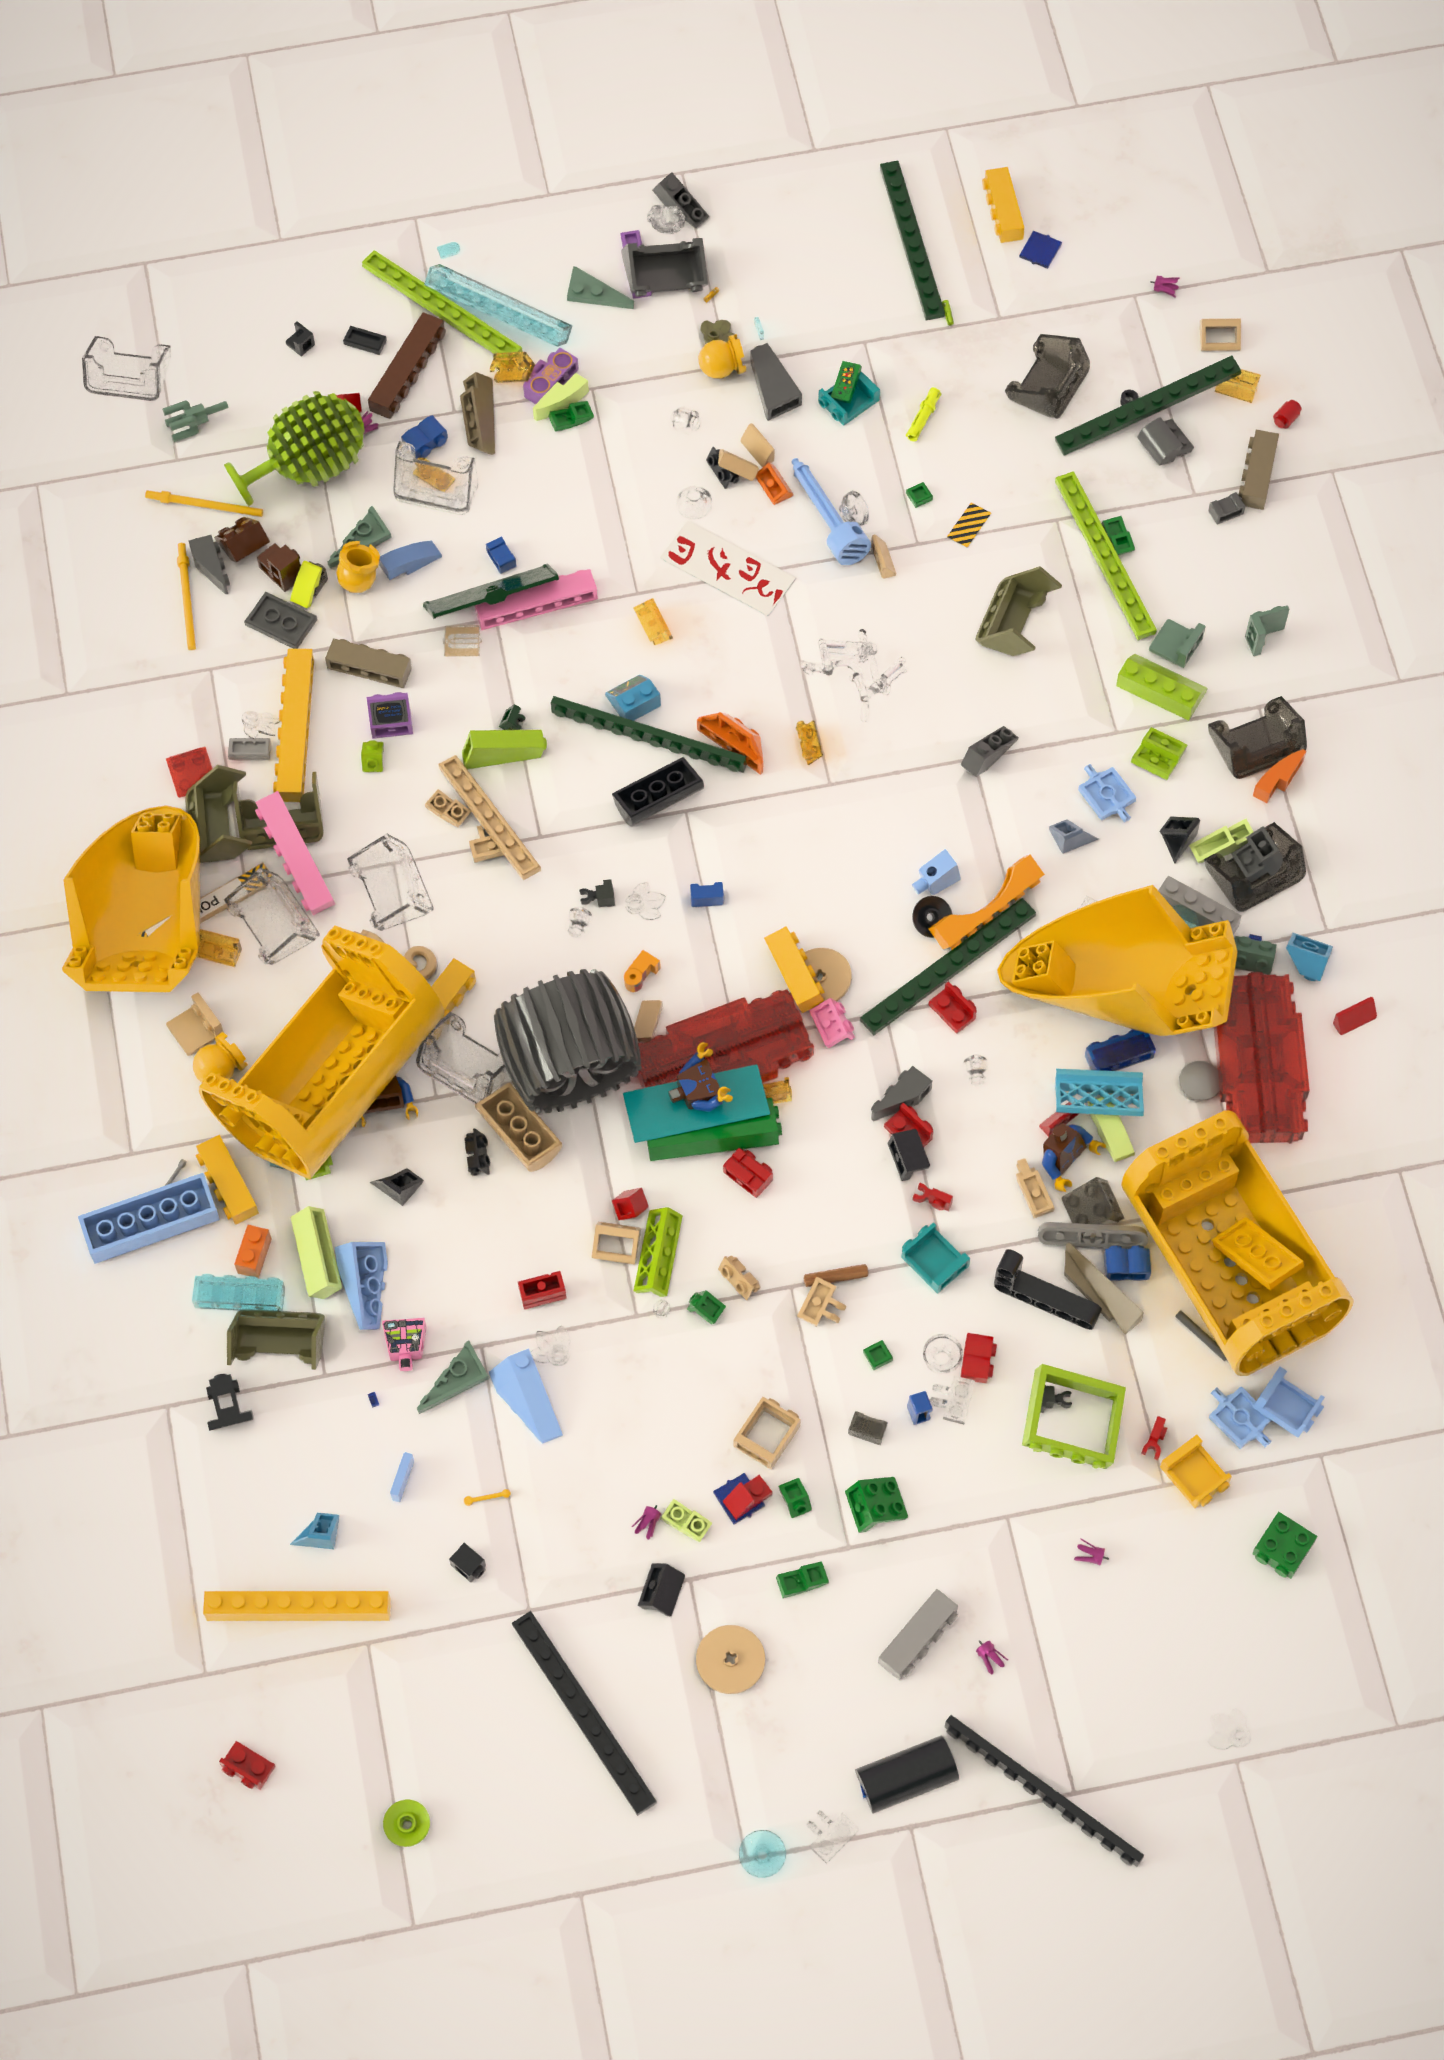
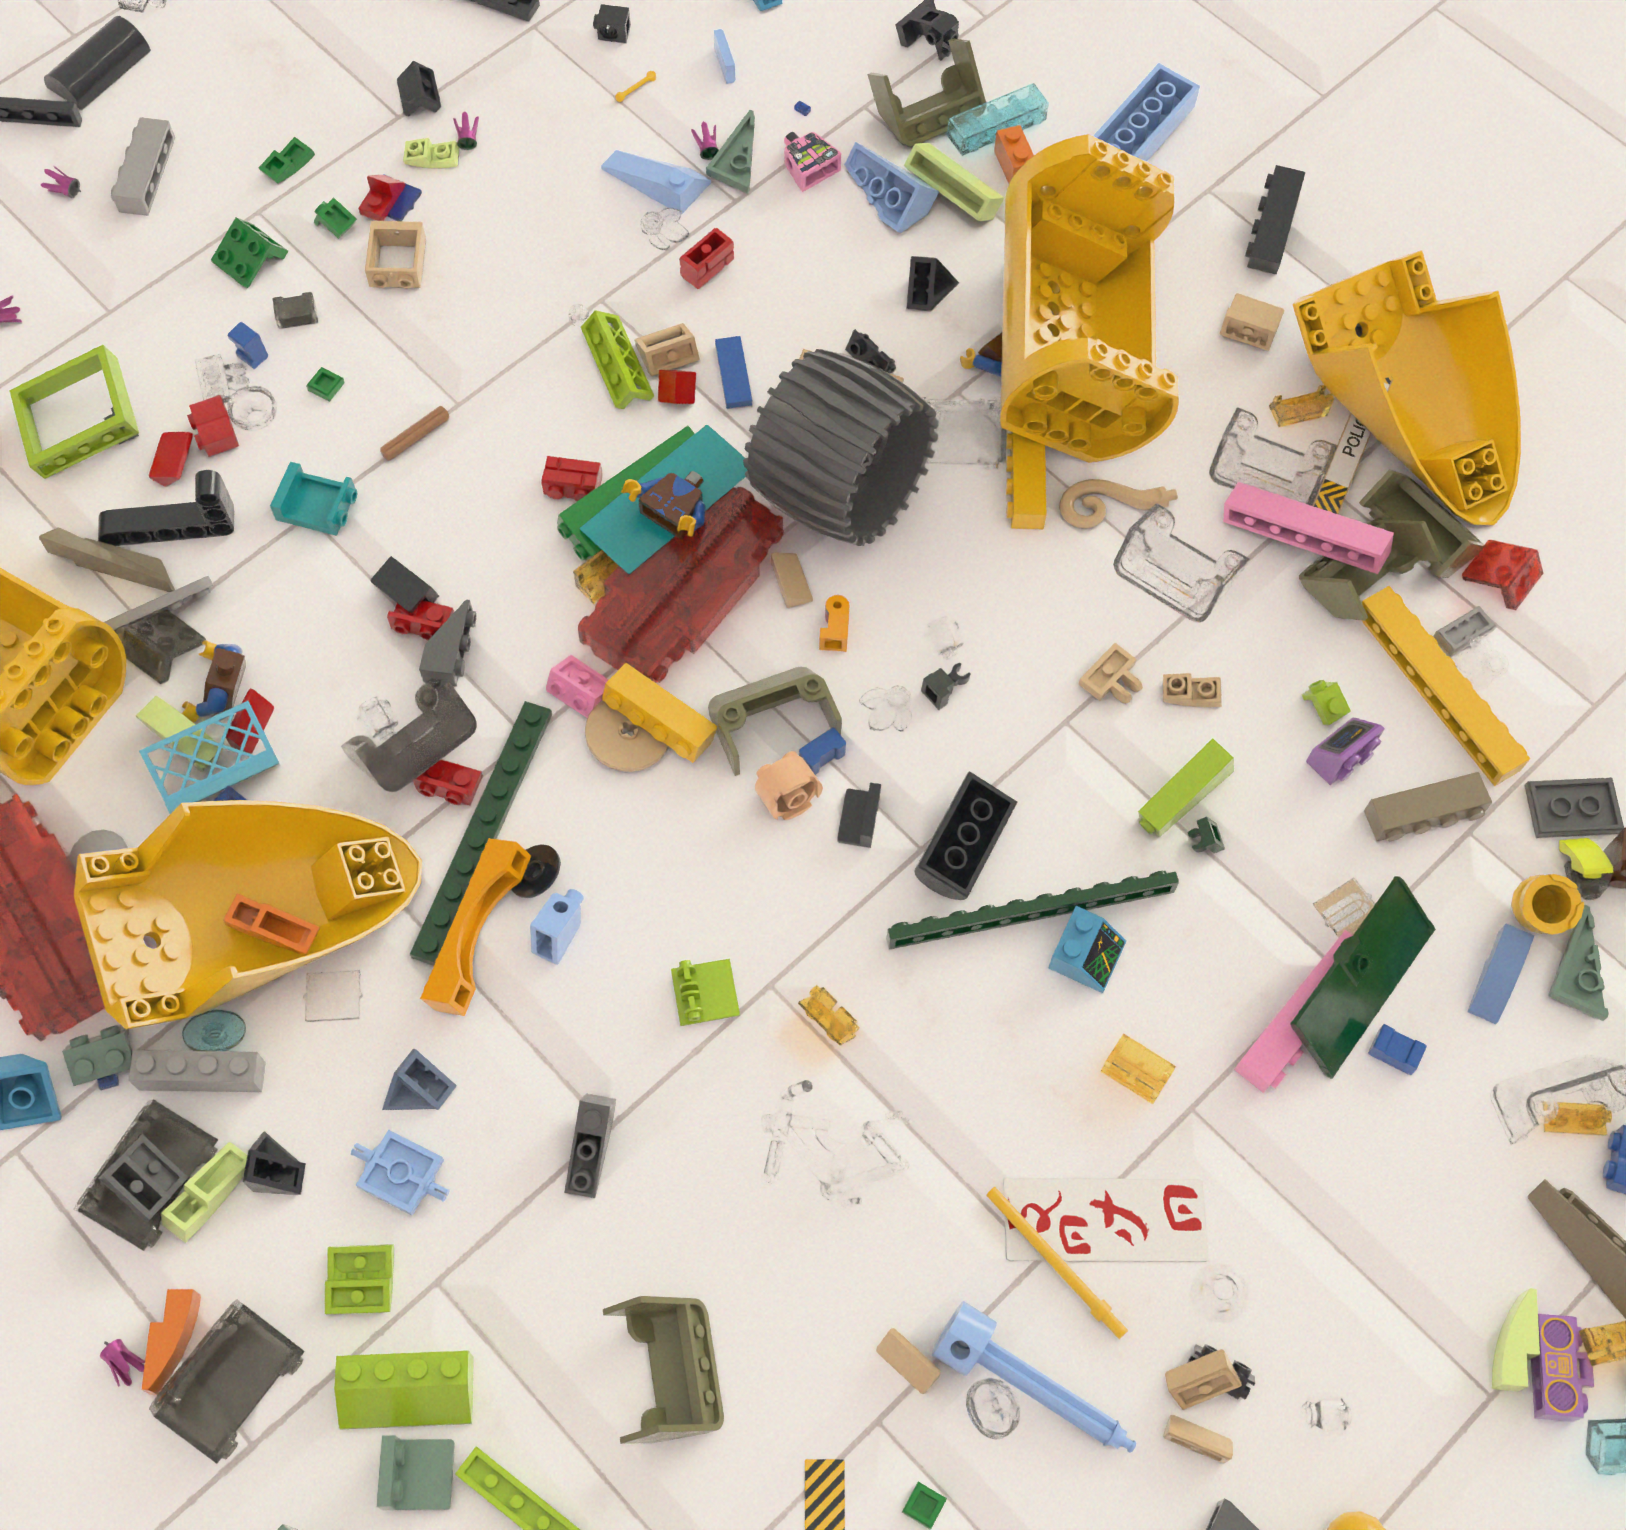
camera: 145 degrees right, 0 degrees up
yellow tile [193,1032,248,1083] -> none
tan tile [438,755,541,880] -> none
green slope [548,401,594,432] -> none
green bracket [687,1290,726,1325] -> none
tan piece [696,1625,765,1694] -> none
orange wedge [697,712,763,775] -> none
tan hinge [718,1255,761,1300] -> none
orange slope [756,462,794,505] -> none
tan hinge [797,1277,847,1327] -> none
red plate [912,1183,953,1211] -> none
tan hinge [1016,1158,1055,1218] -> none
blue brick [1104,1245,1151,1281] -> none
none -> flat silver piece [100,1339,145,1387]
none -> red slope [149,432,193,487]
none -> orange slope [223,894,320,955]
none -> clear smoke windscreen [340,678,477,792]
none -> lime hinge [671,958,740,1026]
none -> flat silver piece [691,121,719,160]
none -> olive windscreen [708,667,842,776]
none -> blue tile [715,336,752,409]
none -> light nougat brick [755,751,823,820]
none -> black panel [837,782,881,848]
none -> yellow bar [986,1187,1128,1339]
none -> black wedge [1245,165,1306,275]

